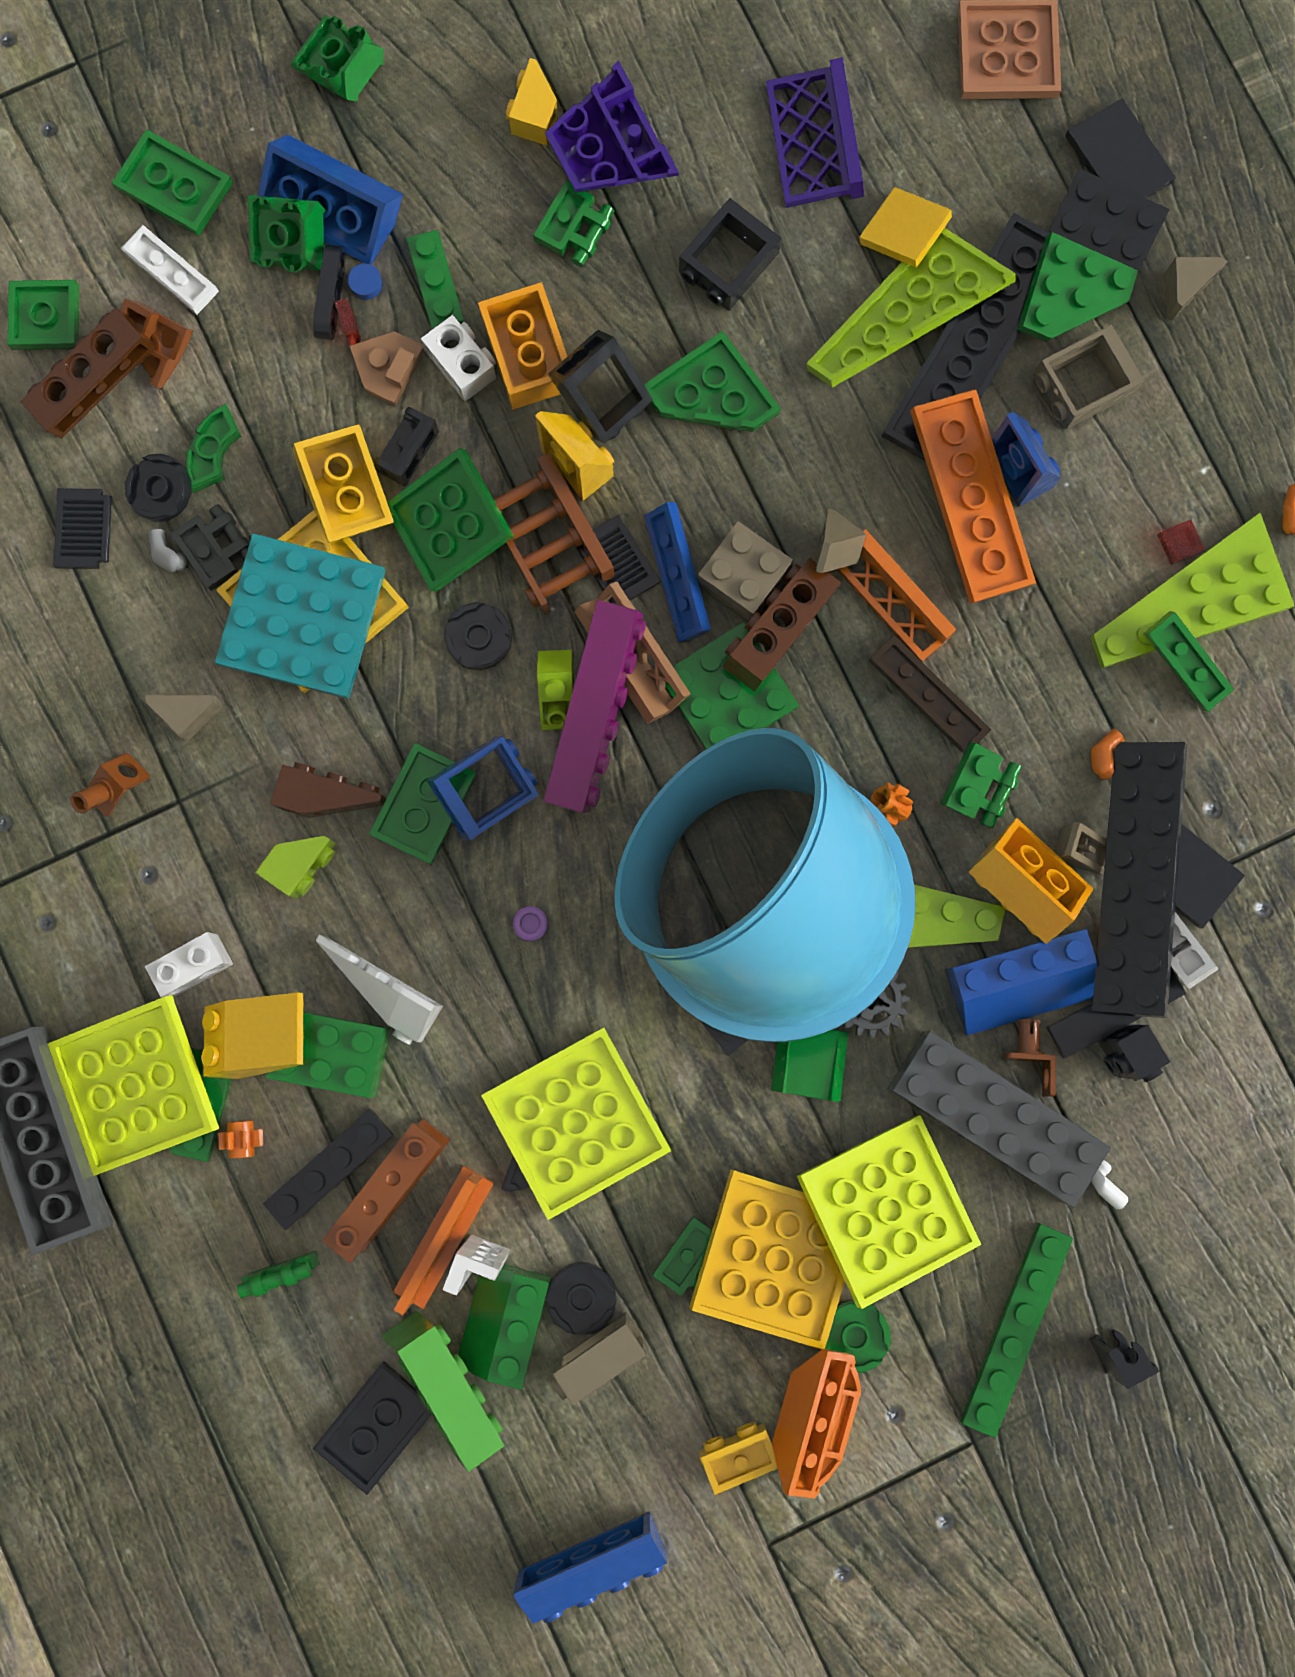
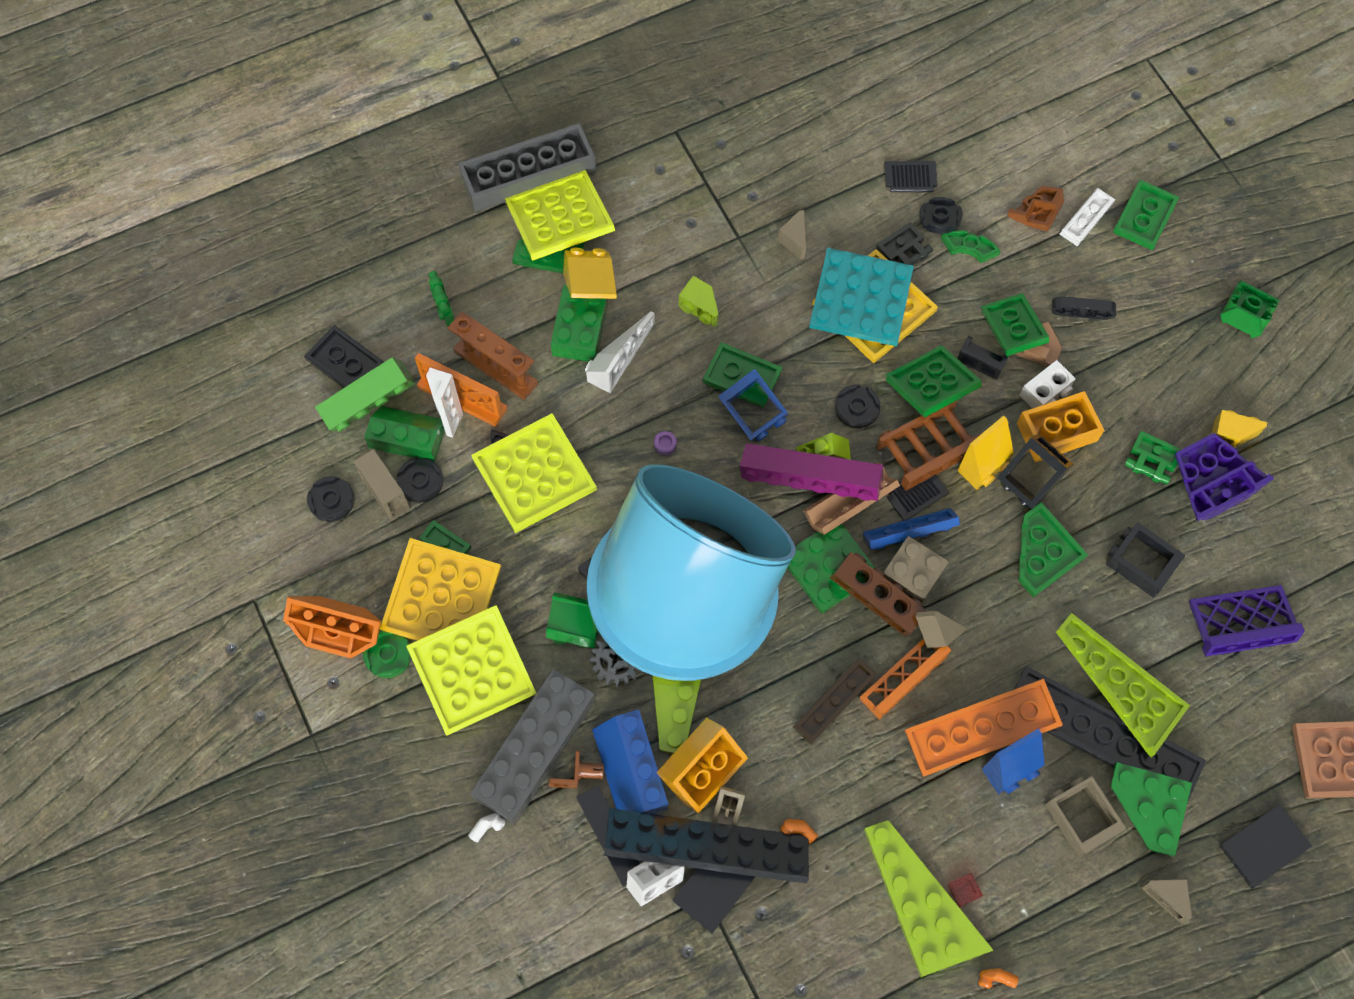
camera: 90 degrees right, 15 degrees down
green plate [7,280,80,350] -> none
reddish brown brick [20,308,156,439] -> none
dark orange bracket [70,753,150,817] -> none
white brick [145,932,233,998] -> none
light grey arm [148,529,187,573] -> none
orange gear [218,1120,263,1158] -> none
green slope [247,195,326,273] -> none
blue slope [258,135,403,264] -> none
black plate [263,1109,394,1230] -> none
reddish brown slope [270,762,386,818] -> none
yellow slope [292,424,394,543] -> none
clear red tile [335,298,362,346] -> none
blue tile [348,263,383,300] -> none
green plate [406,229,464,330] -> none
blue slope [514,1512,667,1624] -> none
yellow bracket [698,1422,778,1495] -> none
yellow tile [859,187,952,268] -> none
orange gear [870,782,913,827] -> none
green plate [940,742,1022,829] -> none
green plate [960,1222,1073,1438] -> none
black plate [1048,168,1170,272] -> none
black hinge [1089,1329,1160,1389] -> none
black brick [1098,1025,1170,1082] -> none
green plate [1143,611,1234,712] -> none
none -> black tile [307,476,355,522]
none -> green plate [981,293,1049,357]

